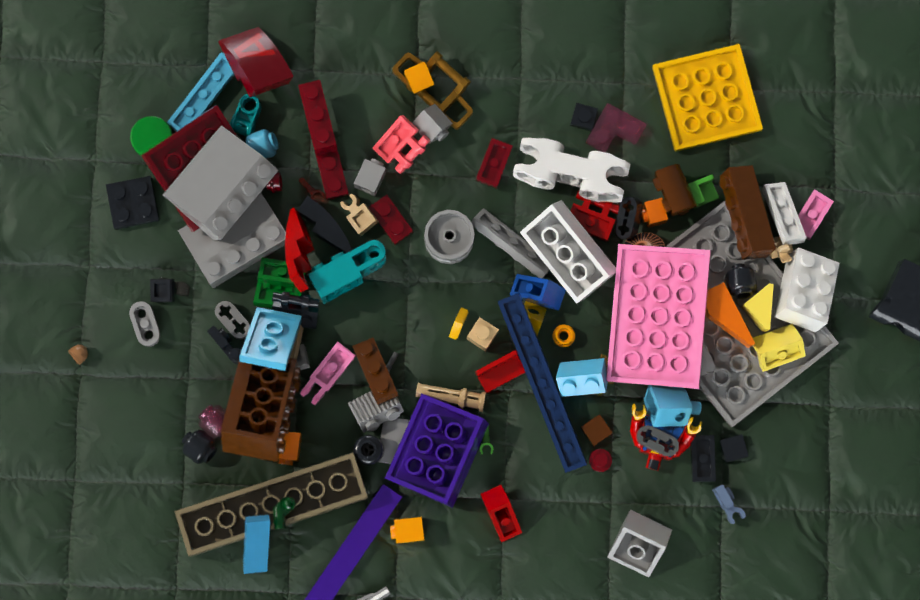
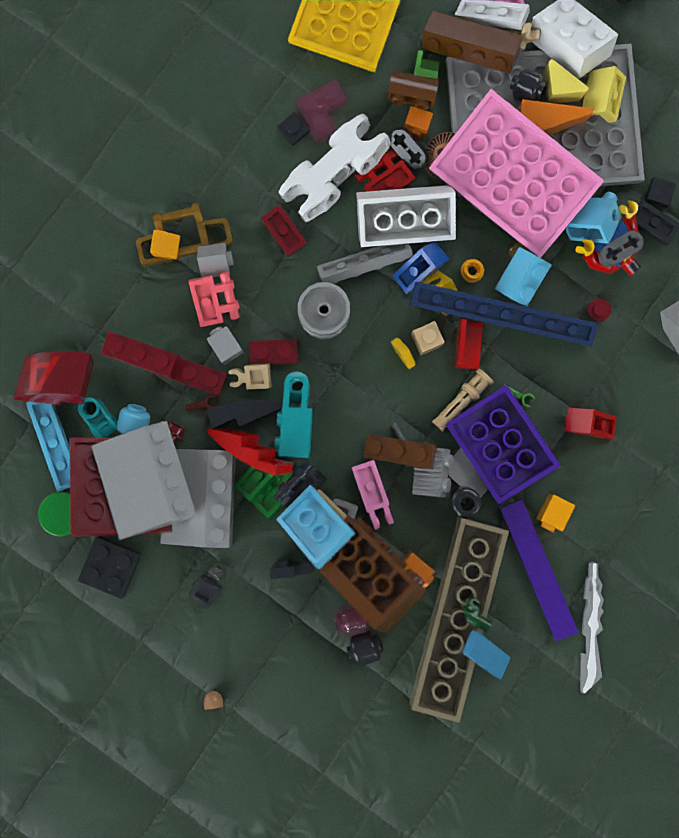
camera: 55 degrees left, 5 degrees up
light grey plate [129,302,161,347] -> none
light grey beam [215,301,250,340] -> none
reddish brown tile [580,414,613,446] -> none

